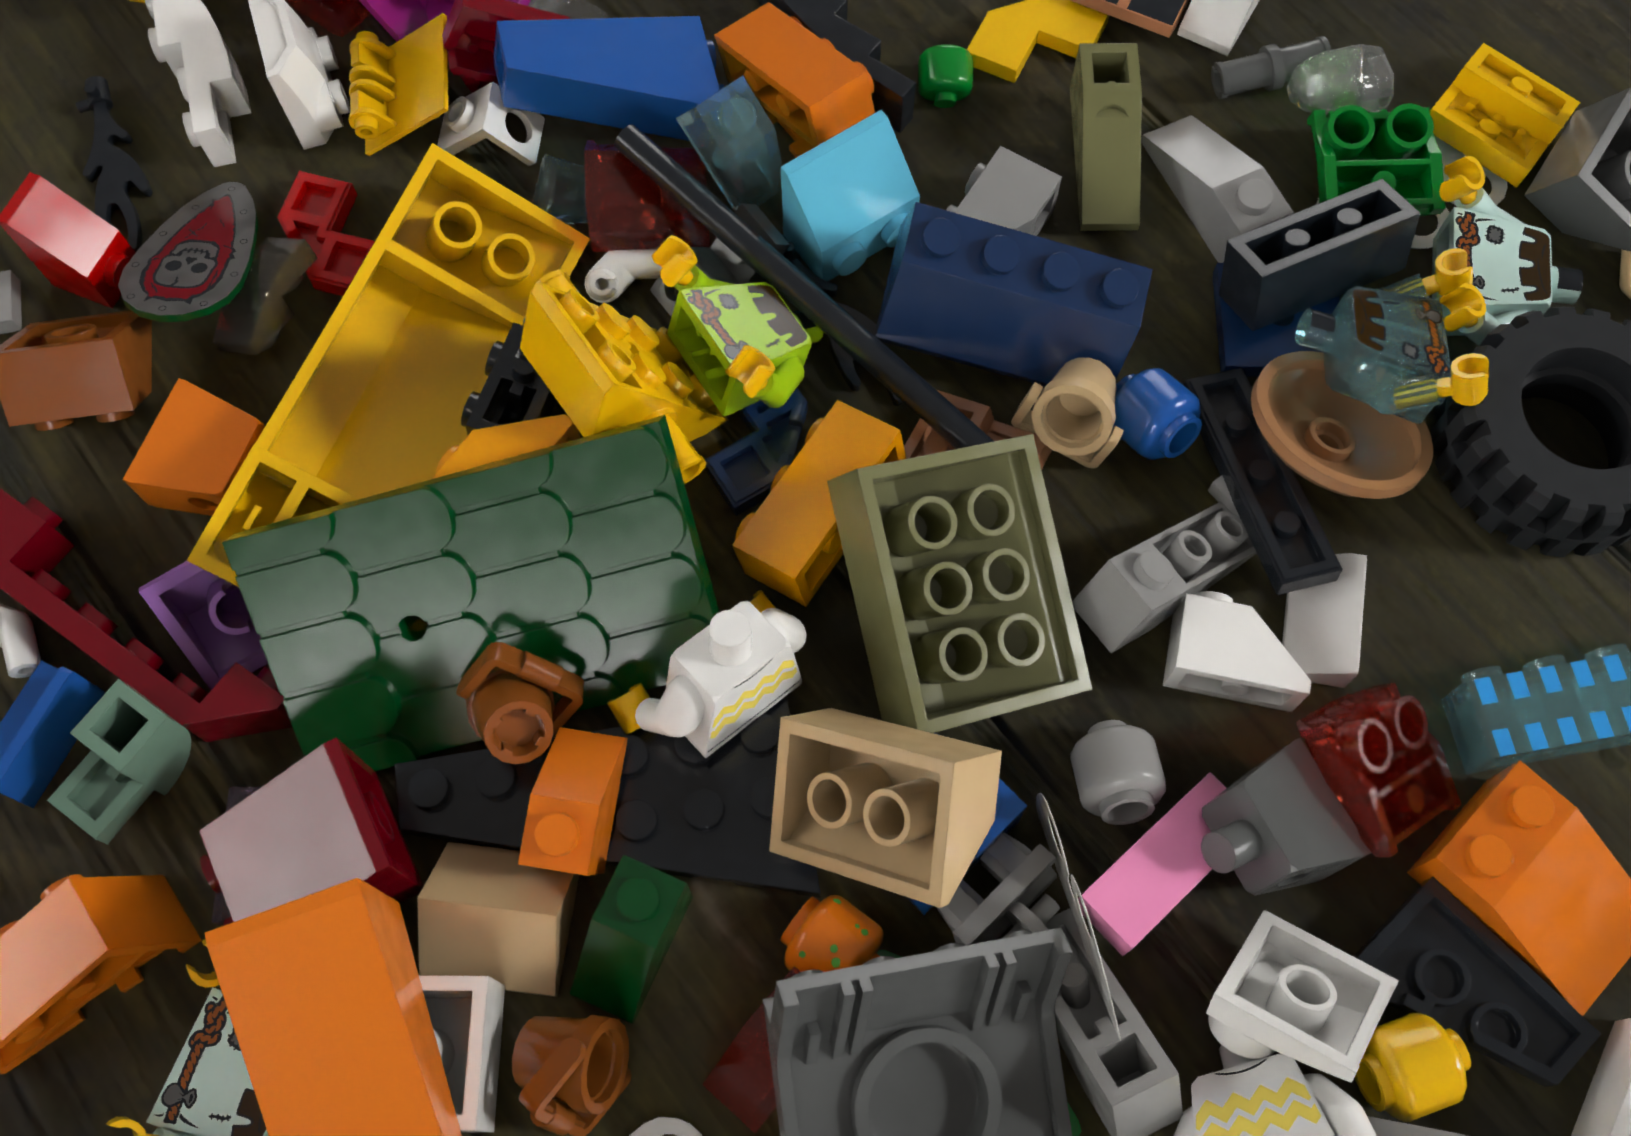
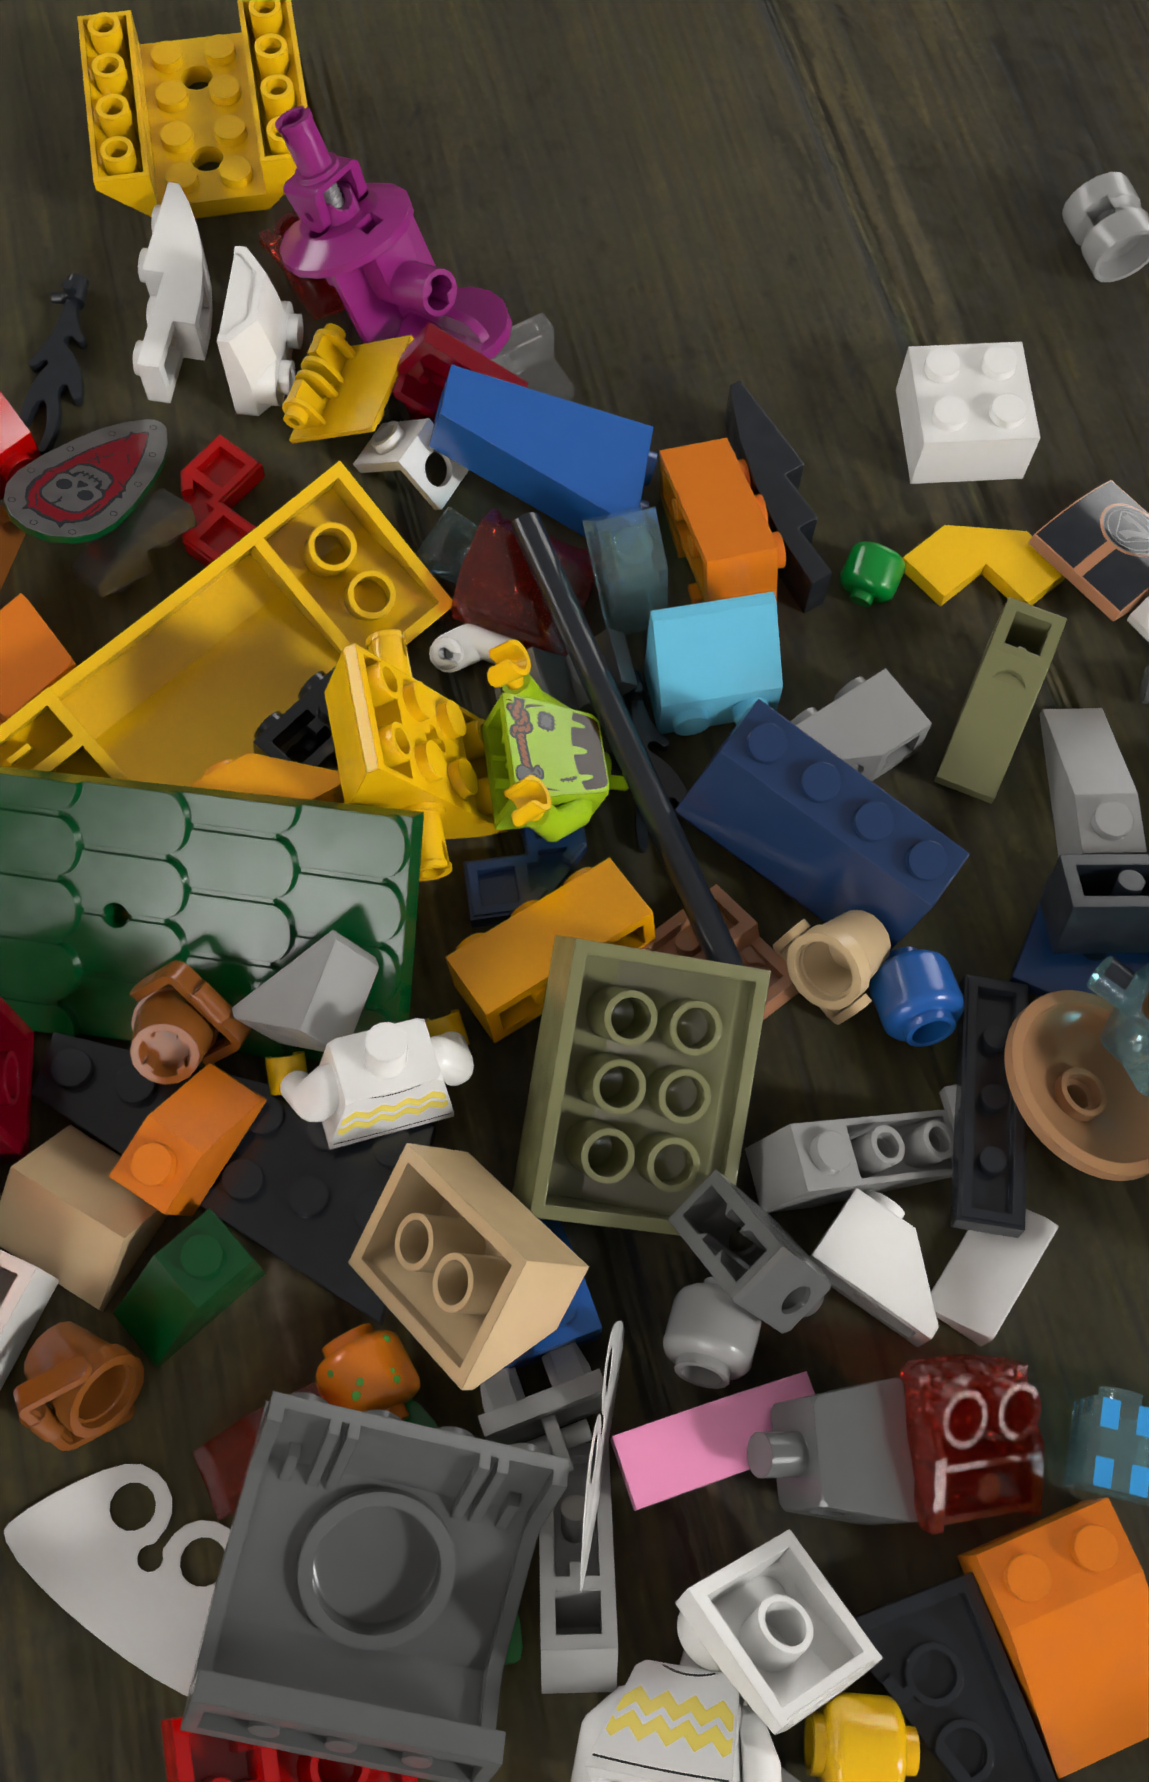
camera: 20 degrees right, 0 degrees up
none -> light grey slope [231,930,379,1052]
none -> dark grey torso [668,1169,831,1334]

